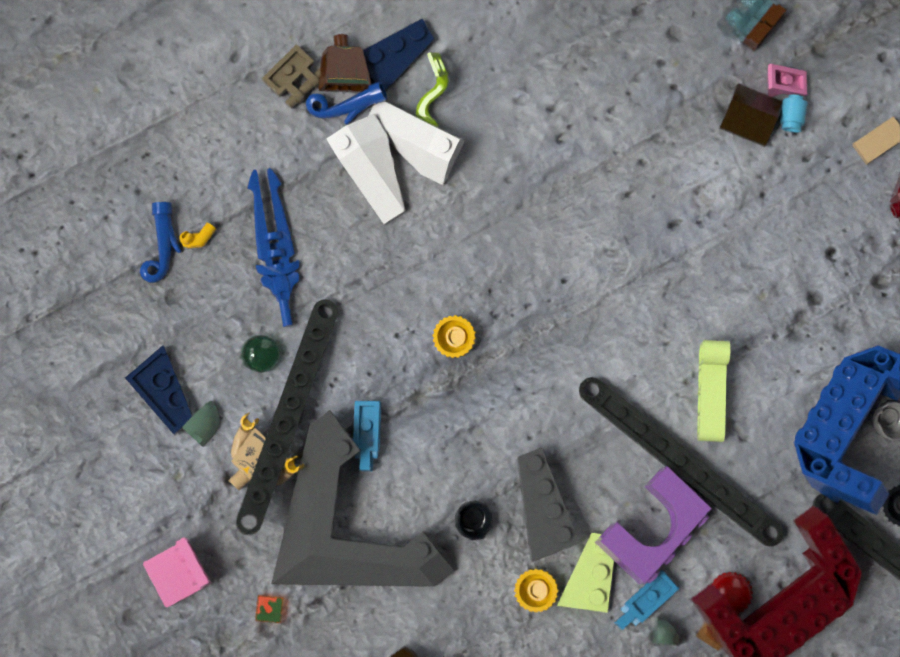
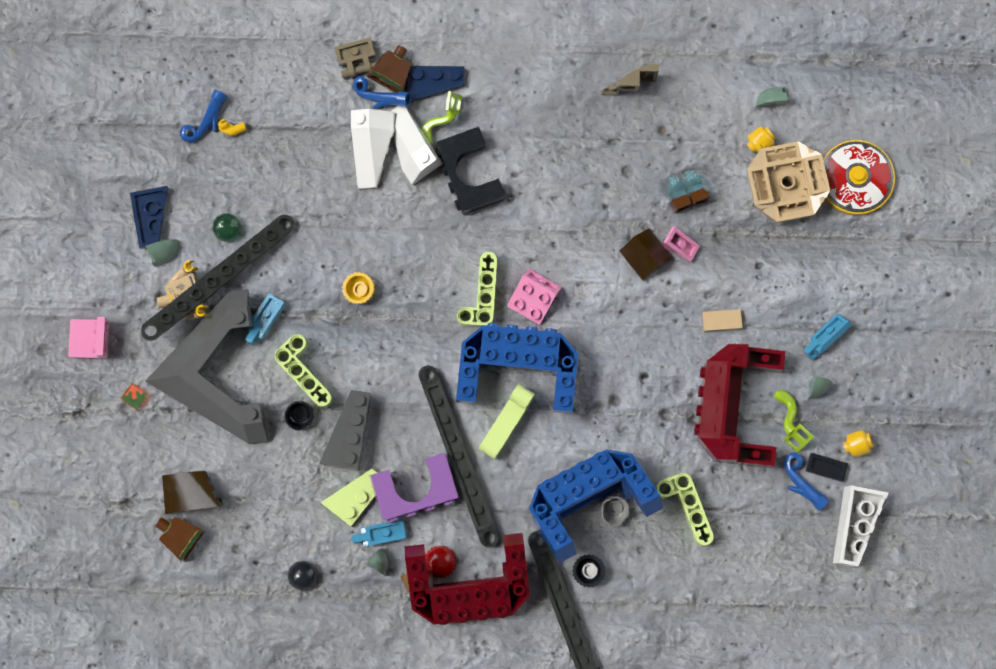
camera: 35 degrees right, 0 degrees up
blue sword [247,168,300,327] -> none
yellow hat [514,569,559,613] -> none
medium azure brick [780,94,808,133] -> none
none -> yellowish green beam [275,334,333,409]
none -> black arch [434,126,506,215]
none -> blue wedge [456,323,578,414]
none -> yellowish green beam [457,252,497,328]
none -> bright pink bracket [507,268,562,324]

